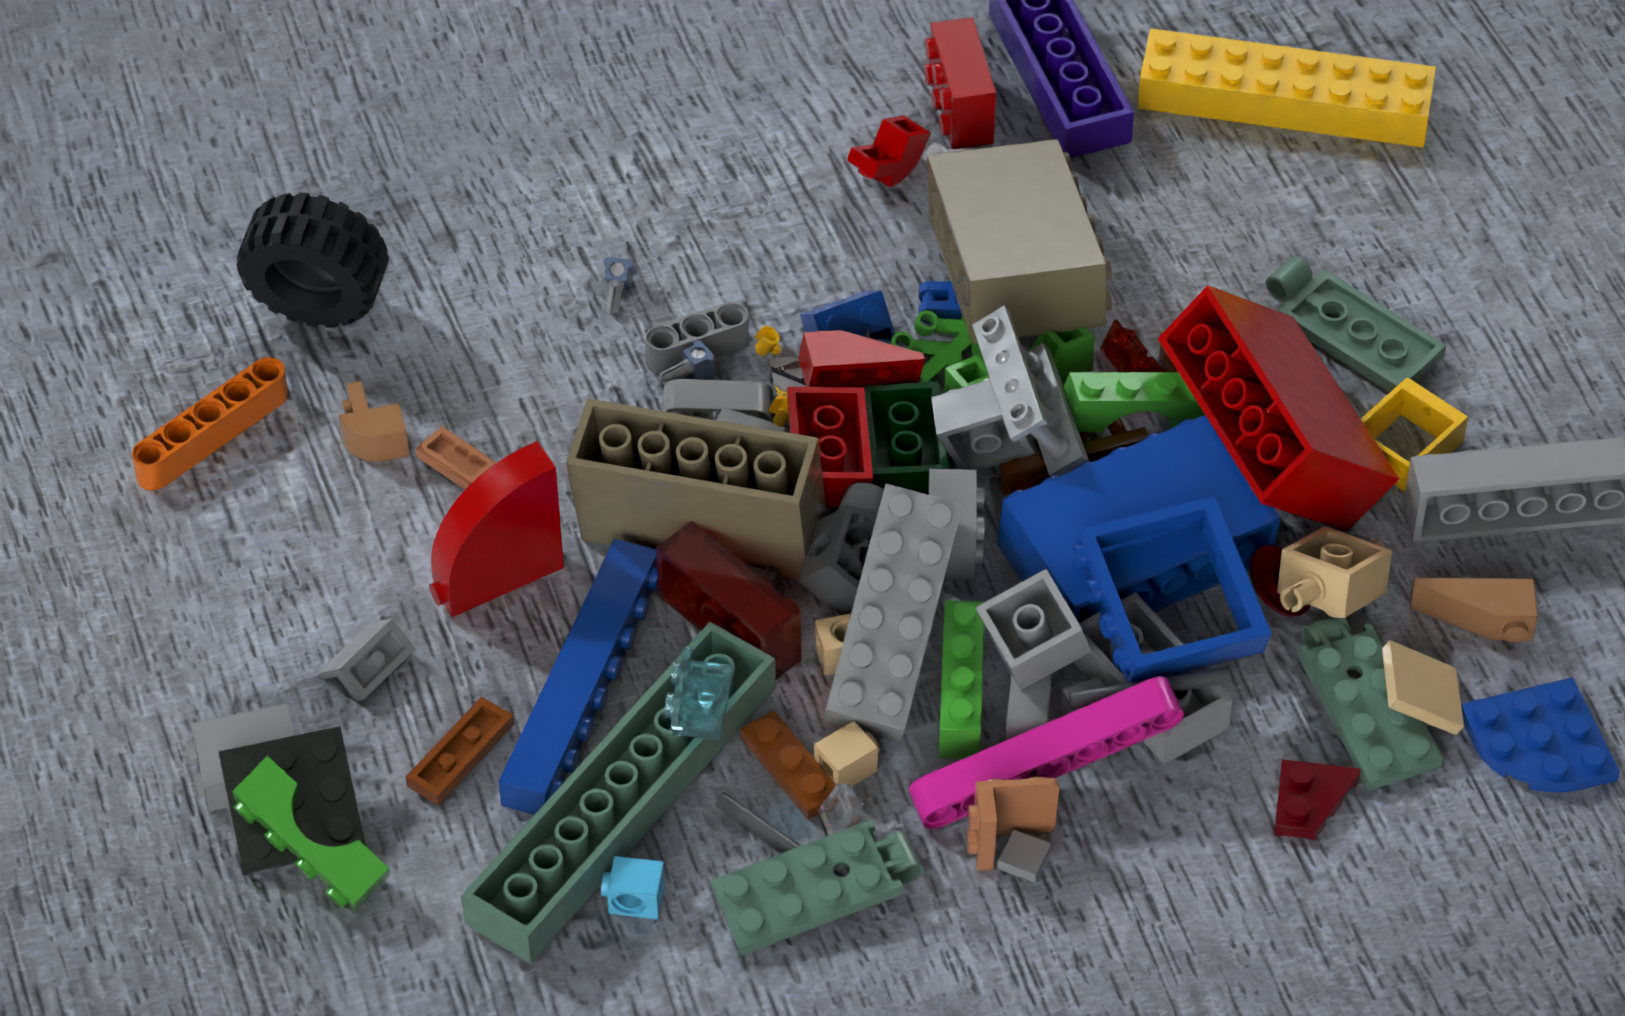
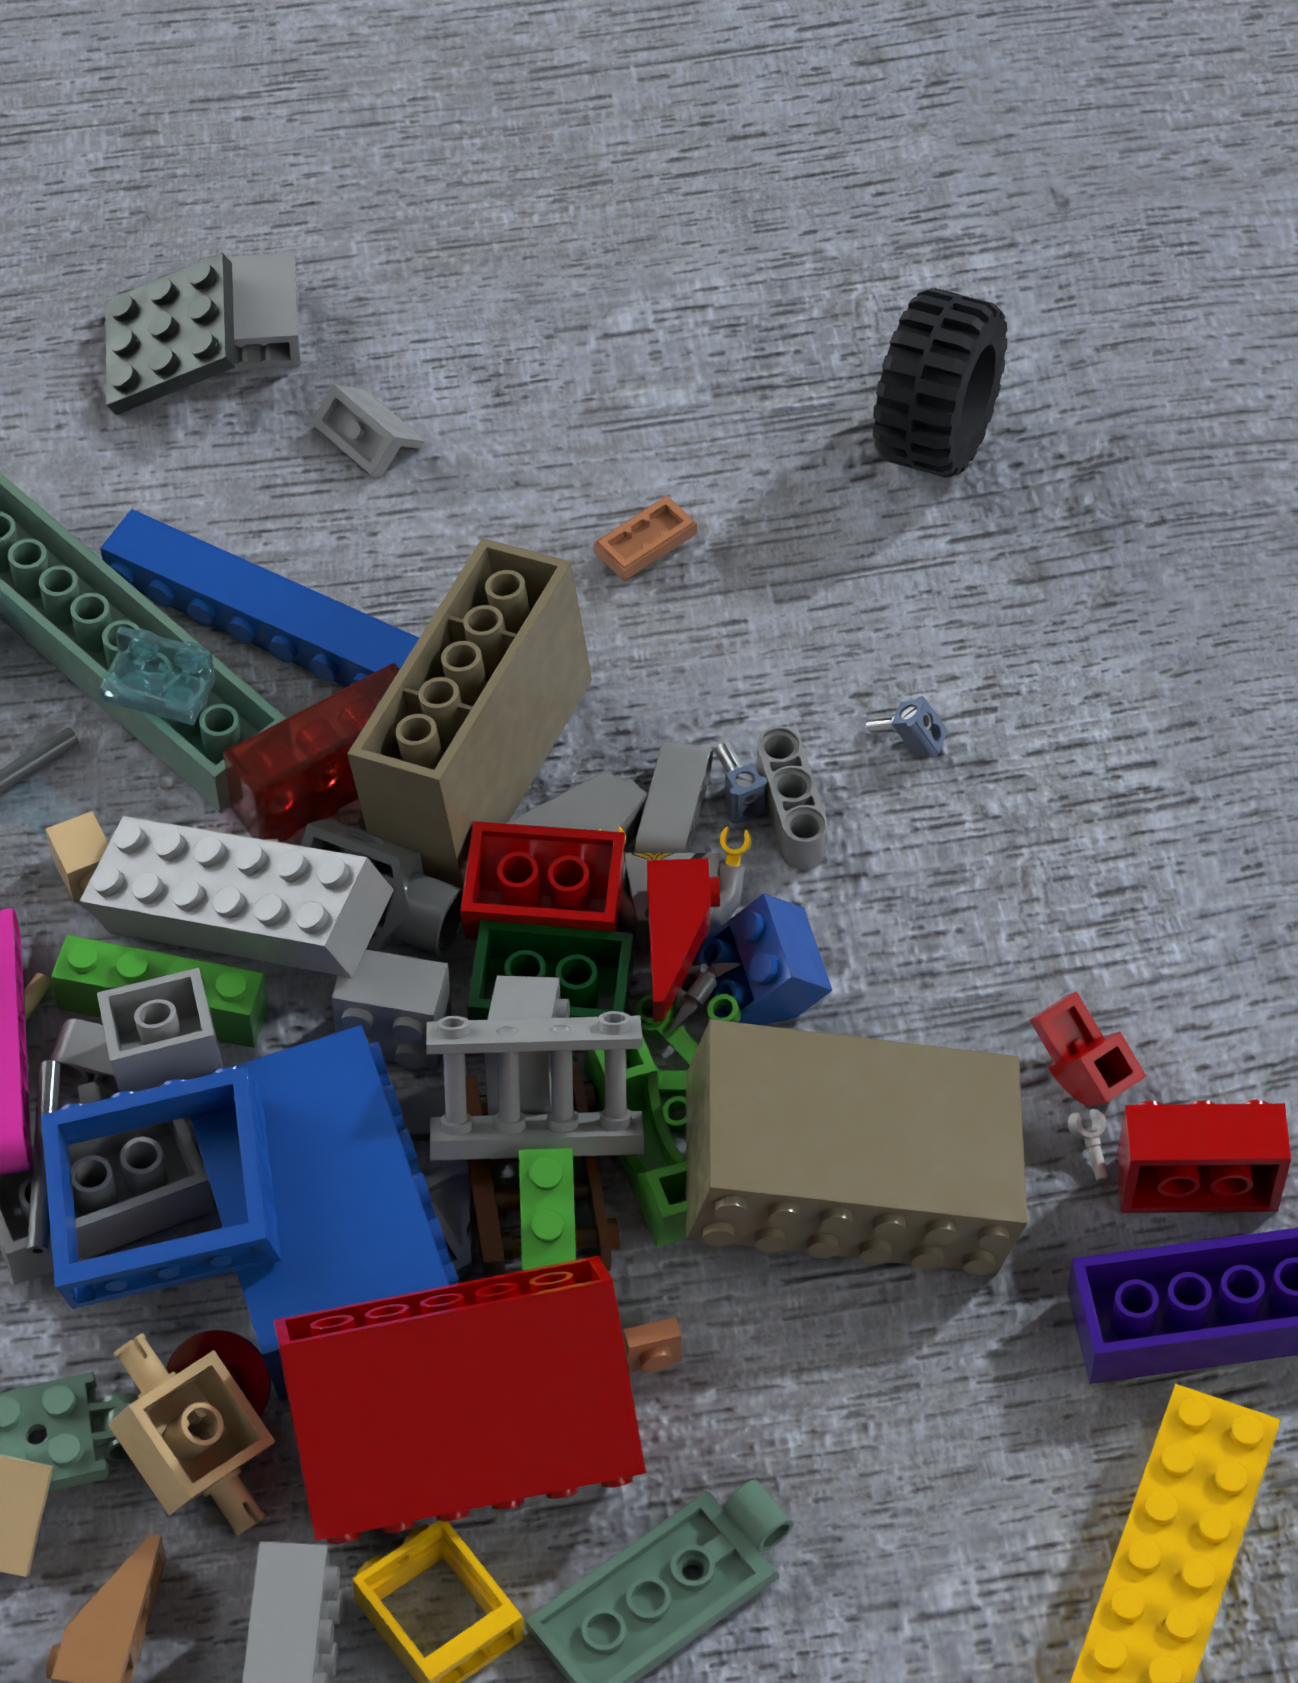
camera: 100 degrees right, 5 degrees up
orange beam [131,357,289,491] -> none
bright green arch [232,756,390,911] -> none
medium nougat brick [339,381,409,462] -> none
dark orange plate [405,696,514,806] -> none
red brick [429,441,564,617] -> none
dark orange plate [740,710,842,820] -> none
clear red hinge [1100,320,1167,372] -> none

